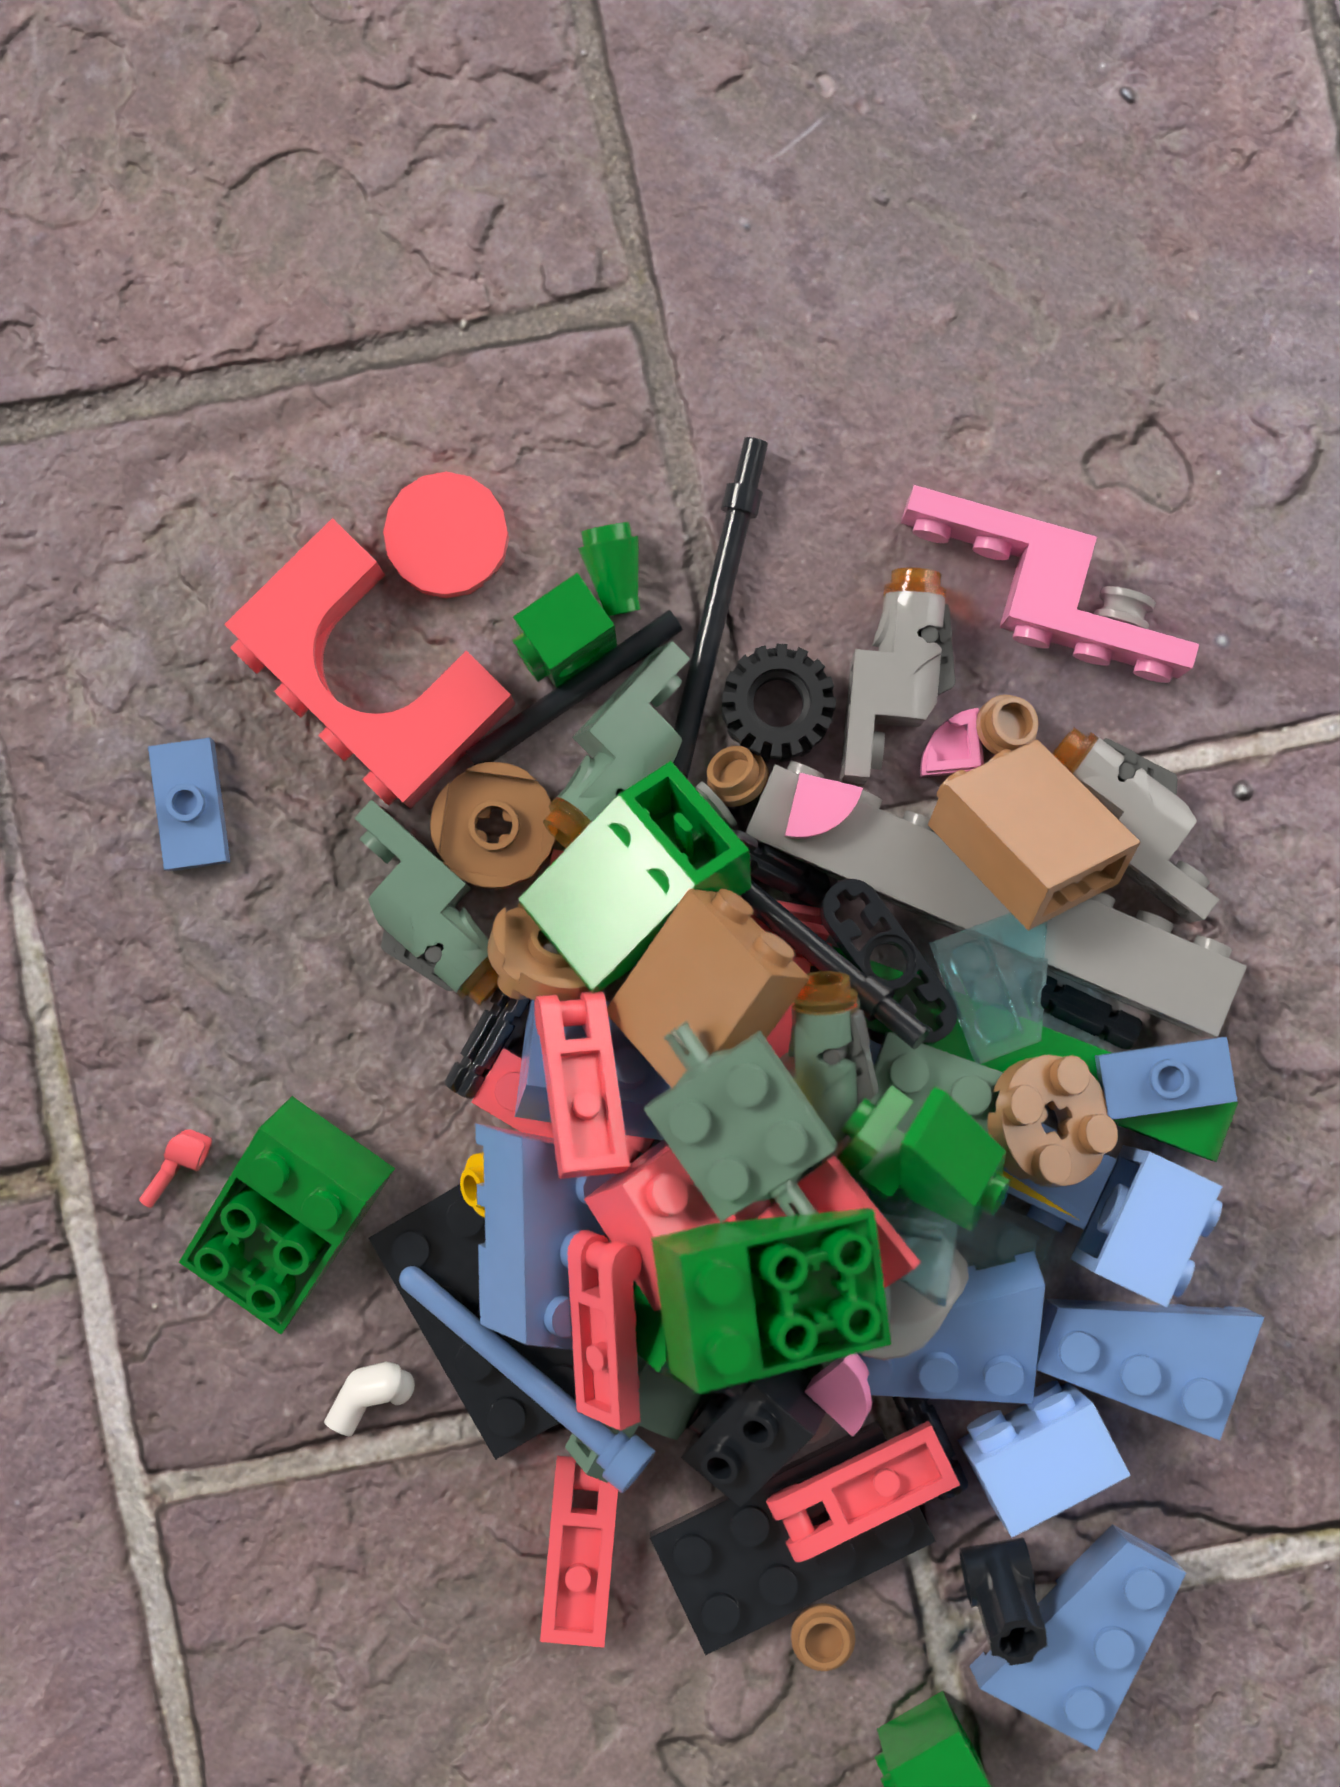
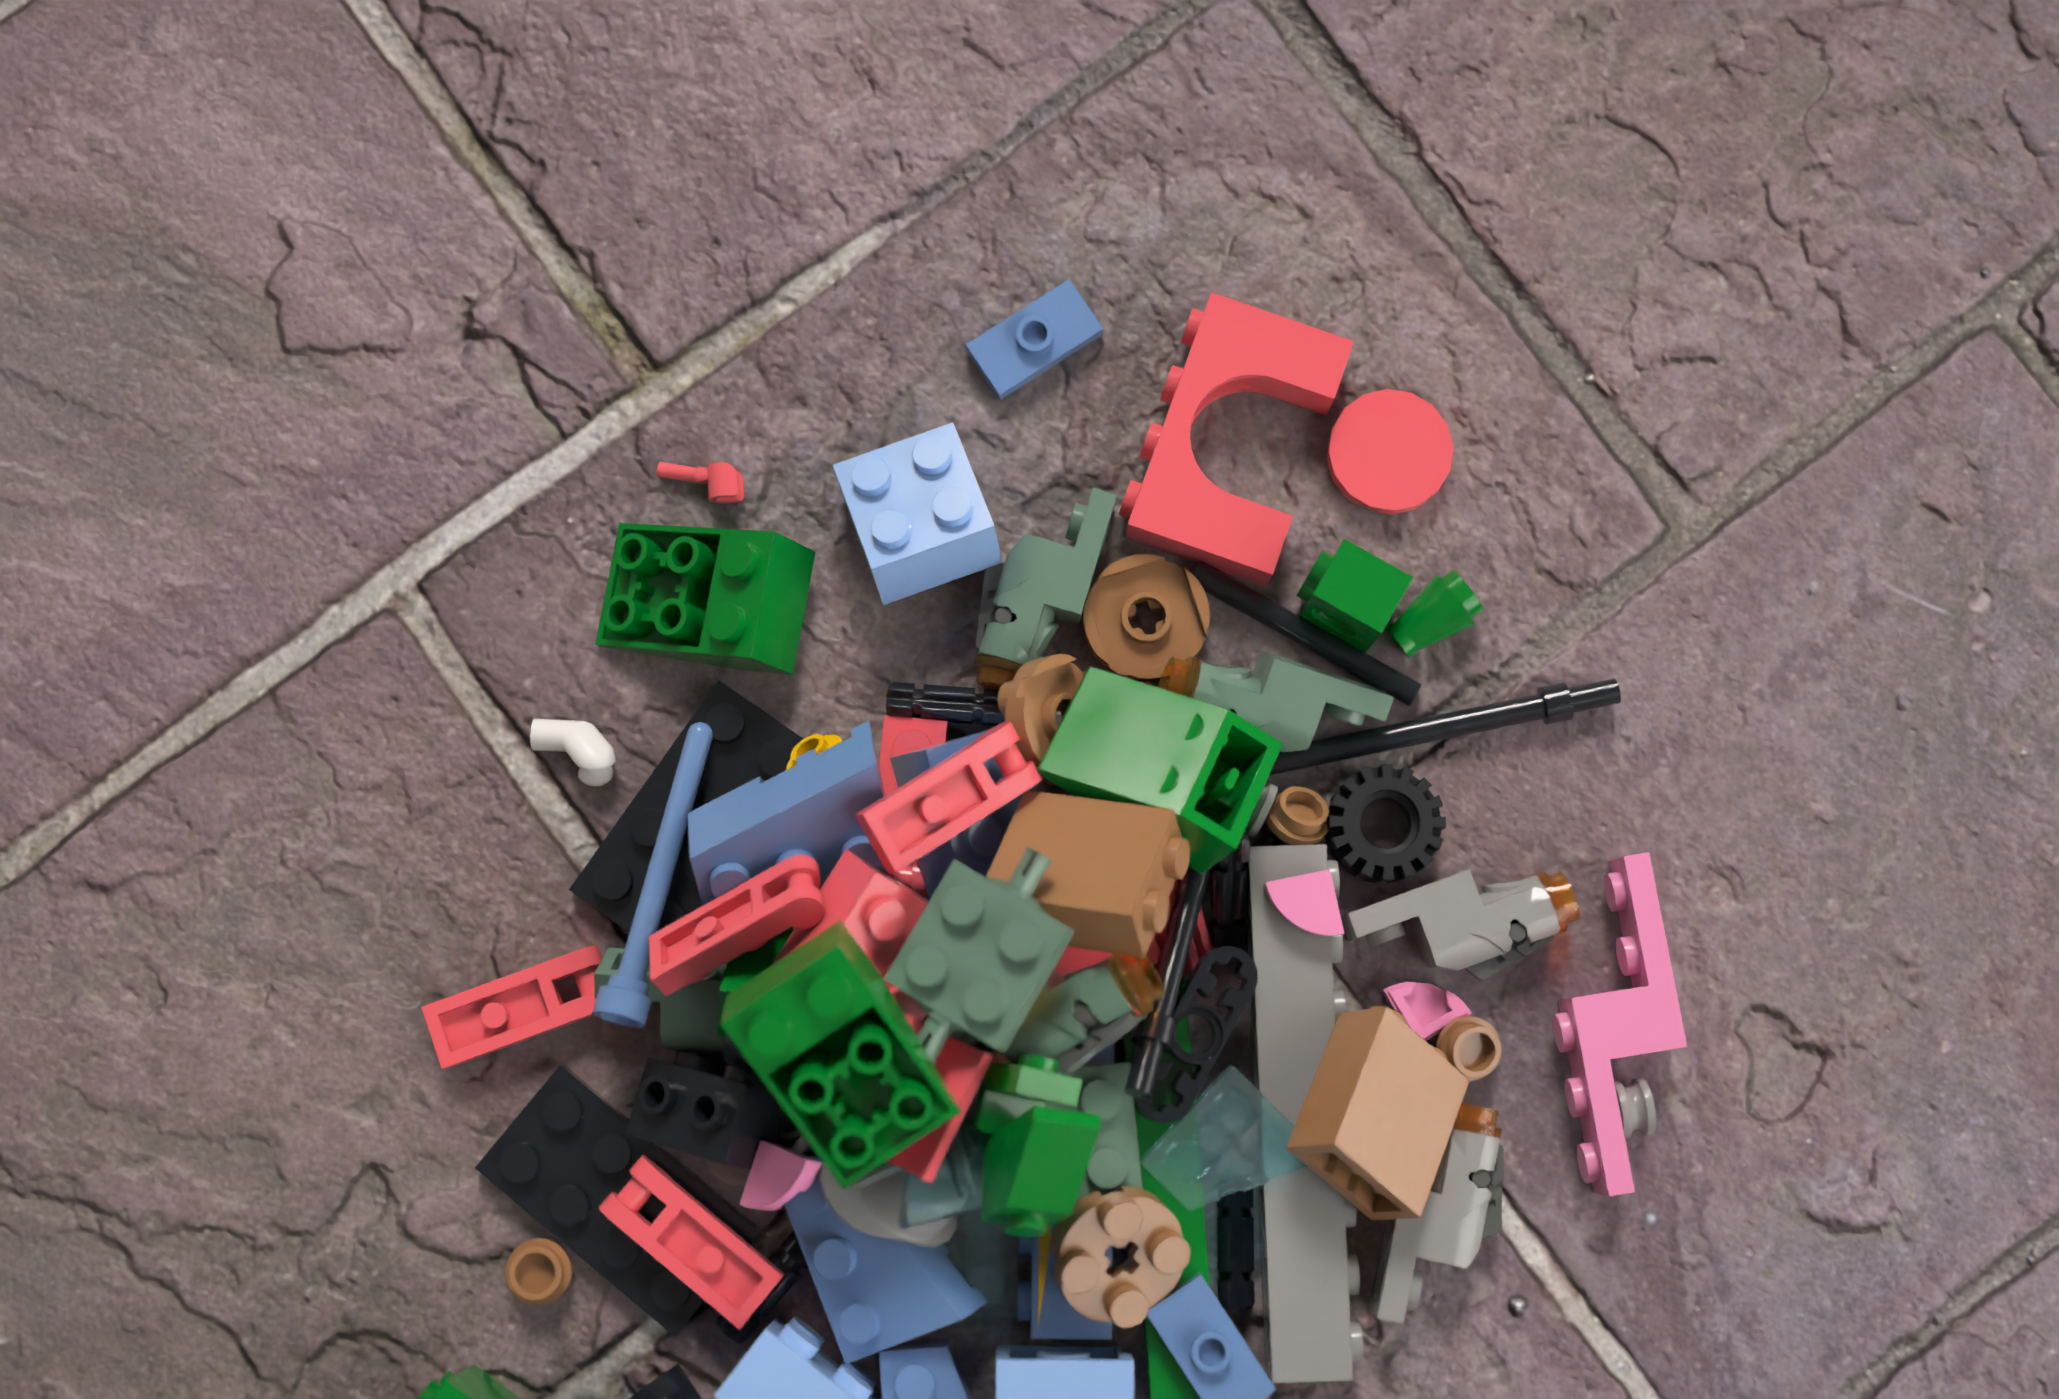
camera: 60 degrees right, 5 degrees down
none -> light blue brick [833,422,1003,605]

